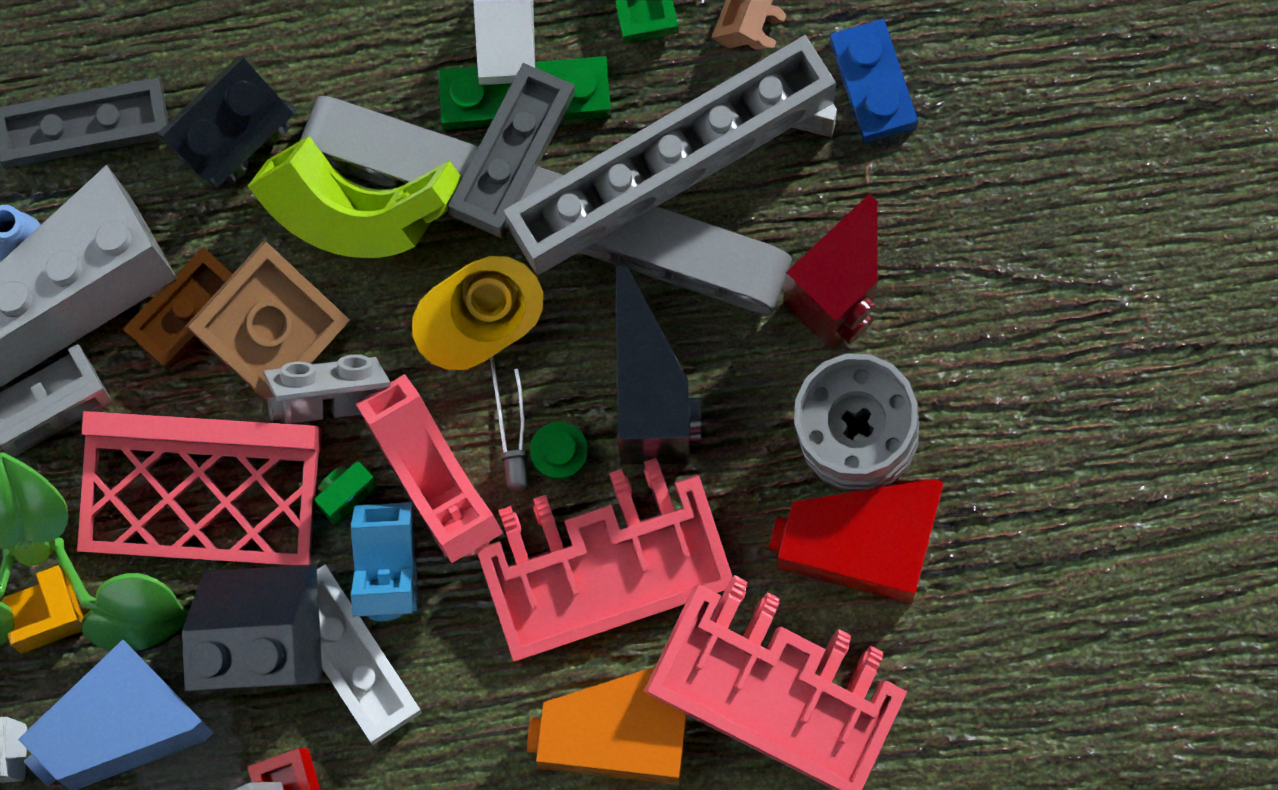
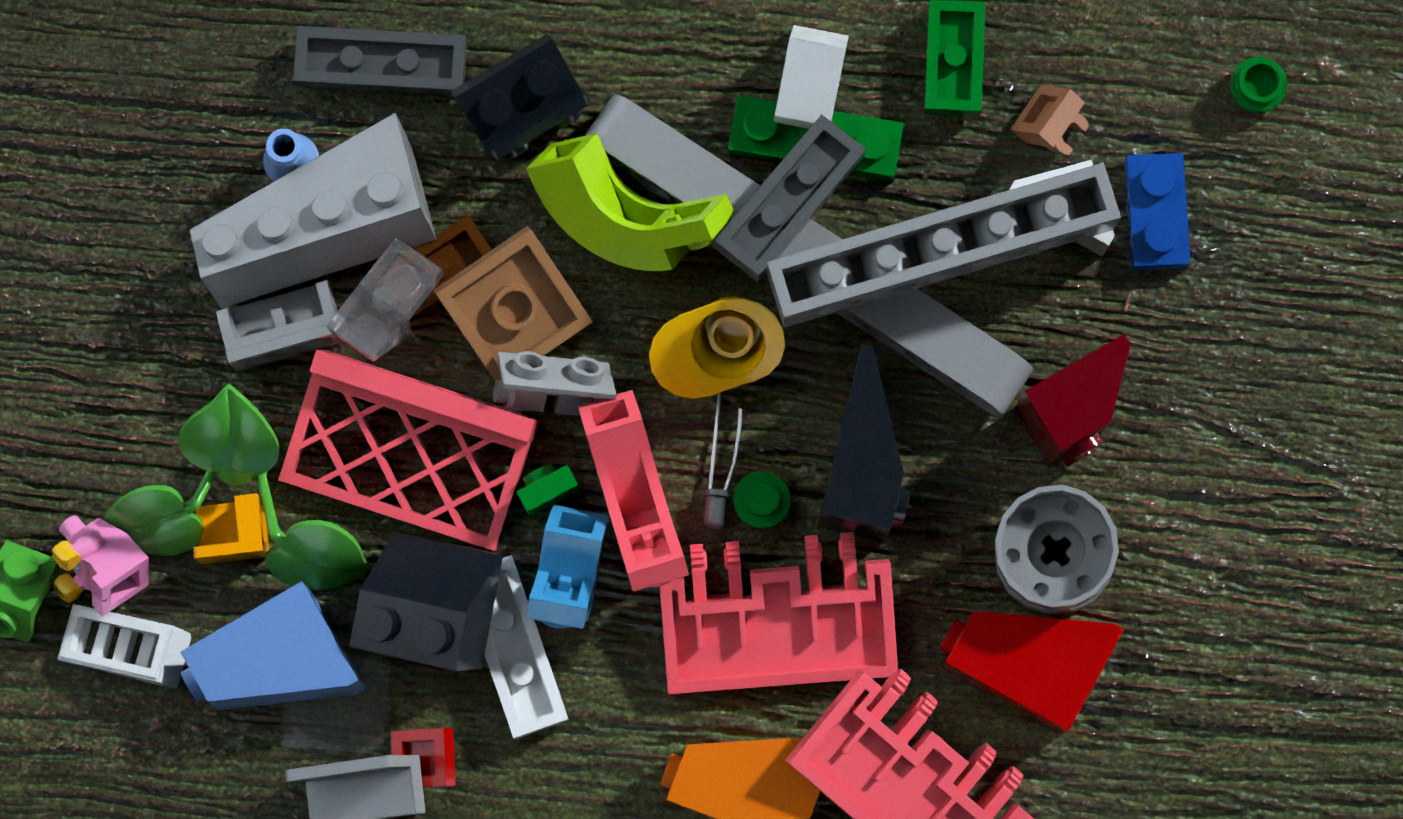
camera: 10 degrees right, 5 degrees up
none -> clear slope [326,237,443,362]

